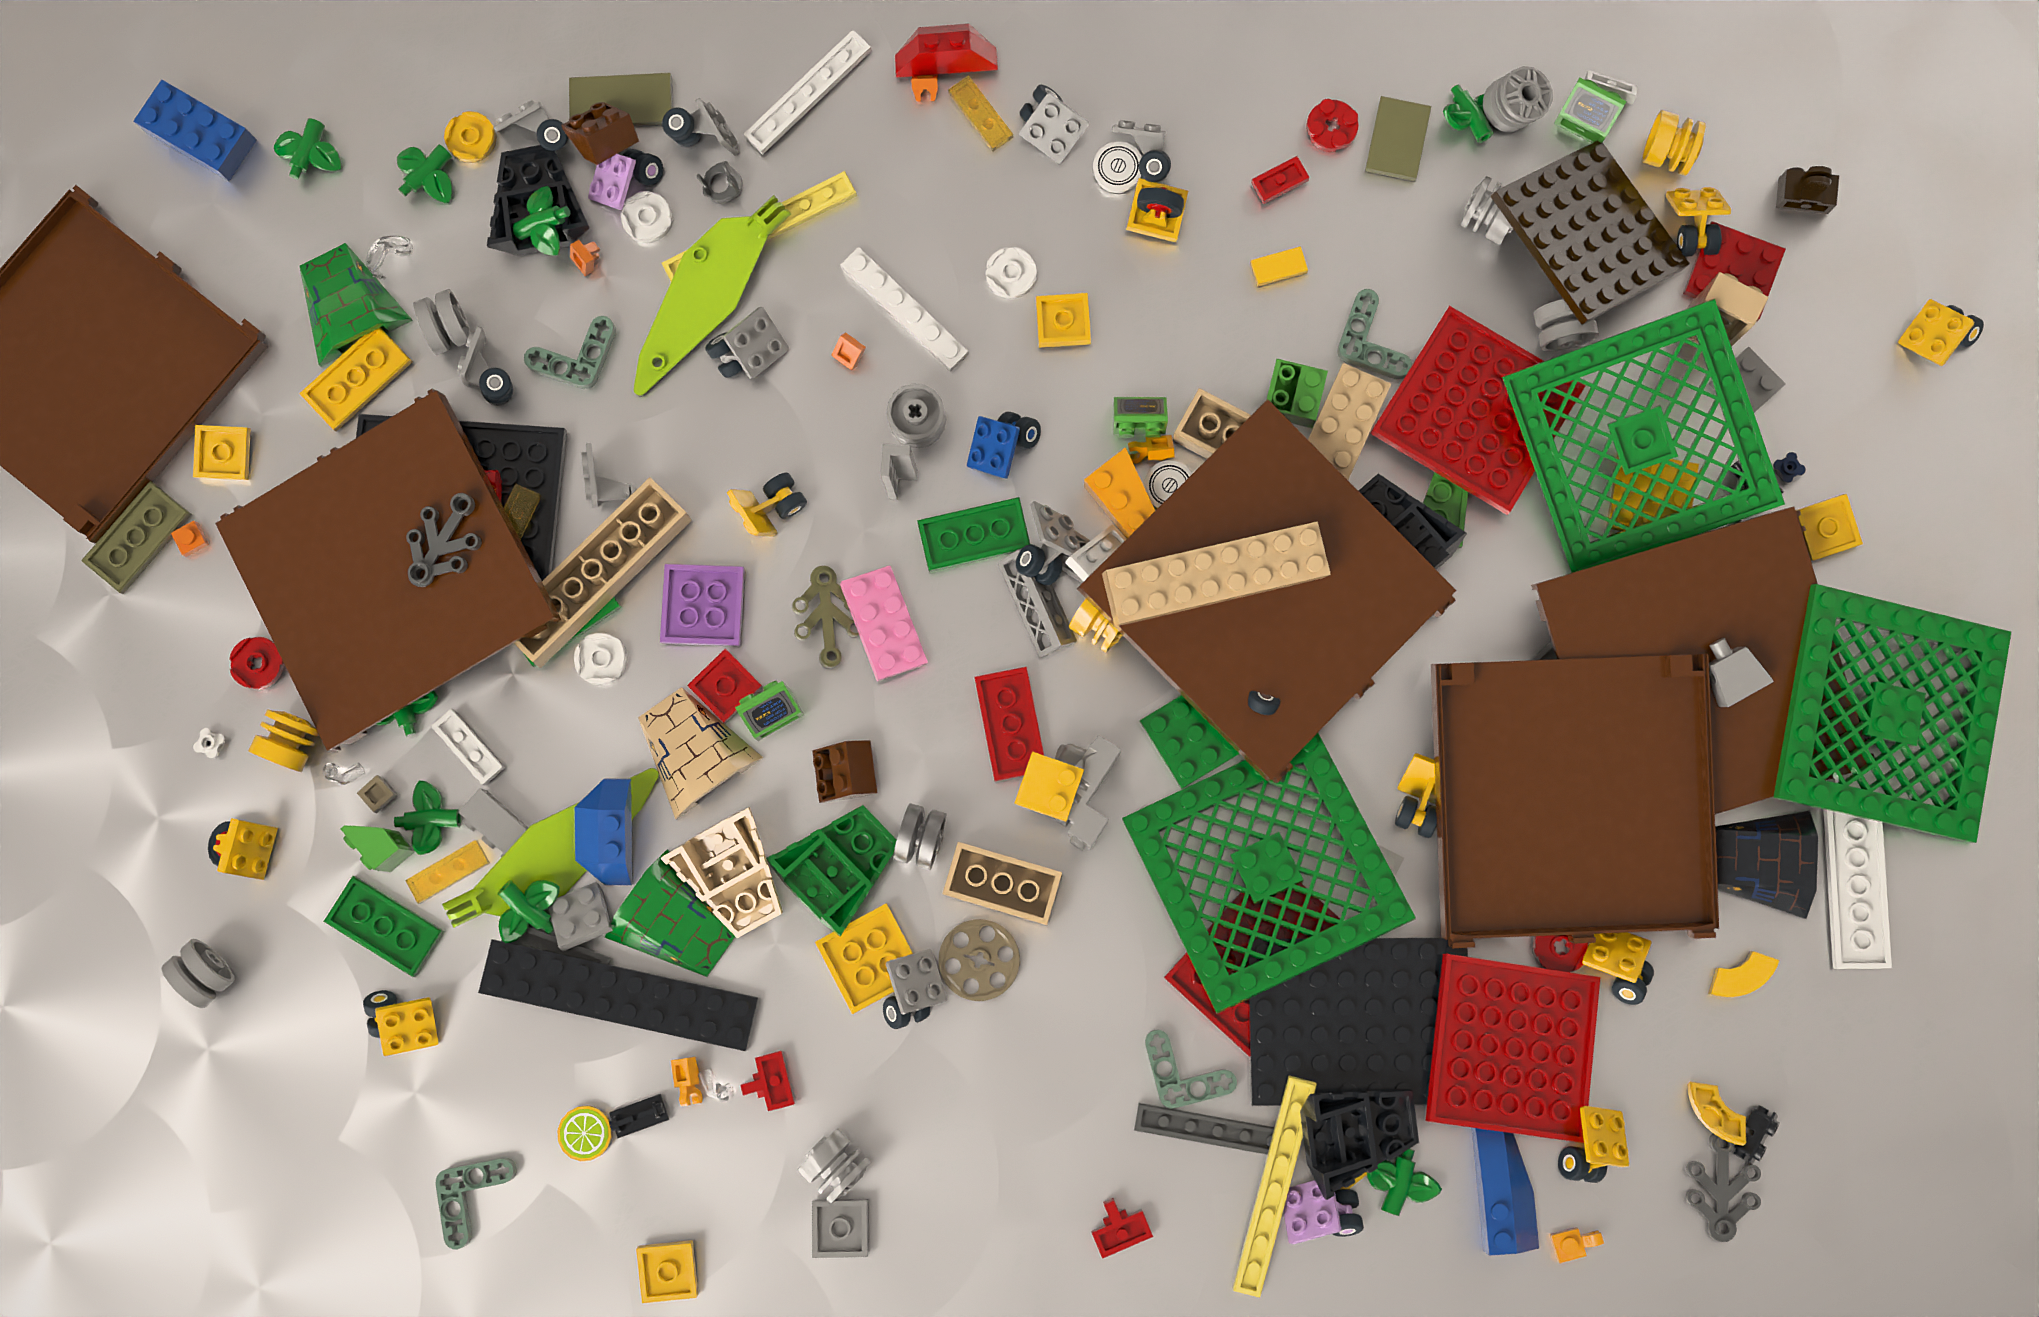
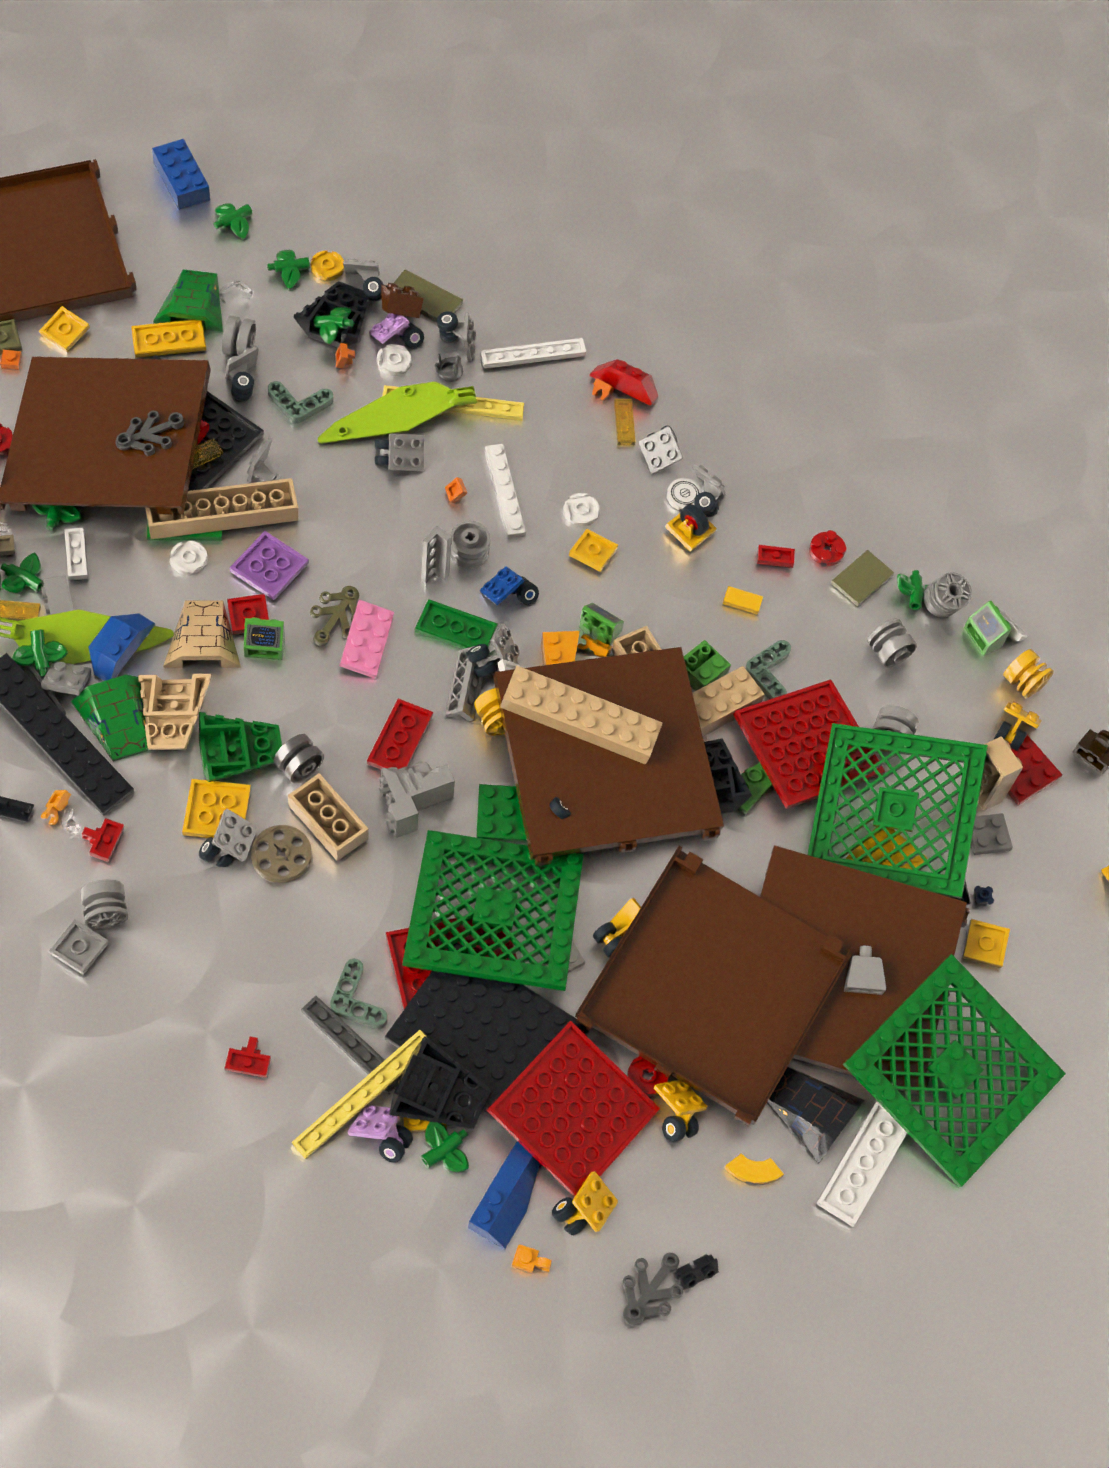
camera: 15 degrees right, 20 degrees down
yellow plate [727,472,807,537] -> none
reddish brown slope [812,740,877,803] -> none
yellow plate [1014,752,1084,822] -> none
plate [1490,140,1690,325] -> none
yellow tile [1687,1082,1746,1146] -> none

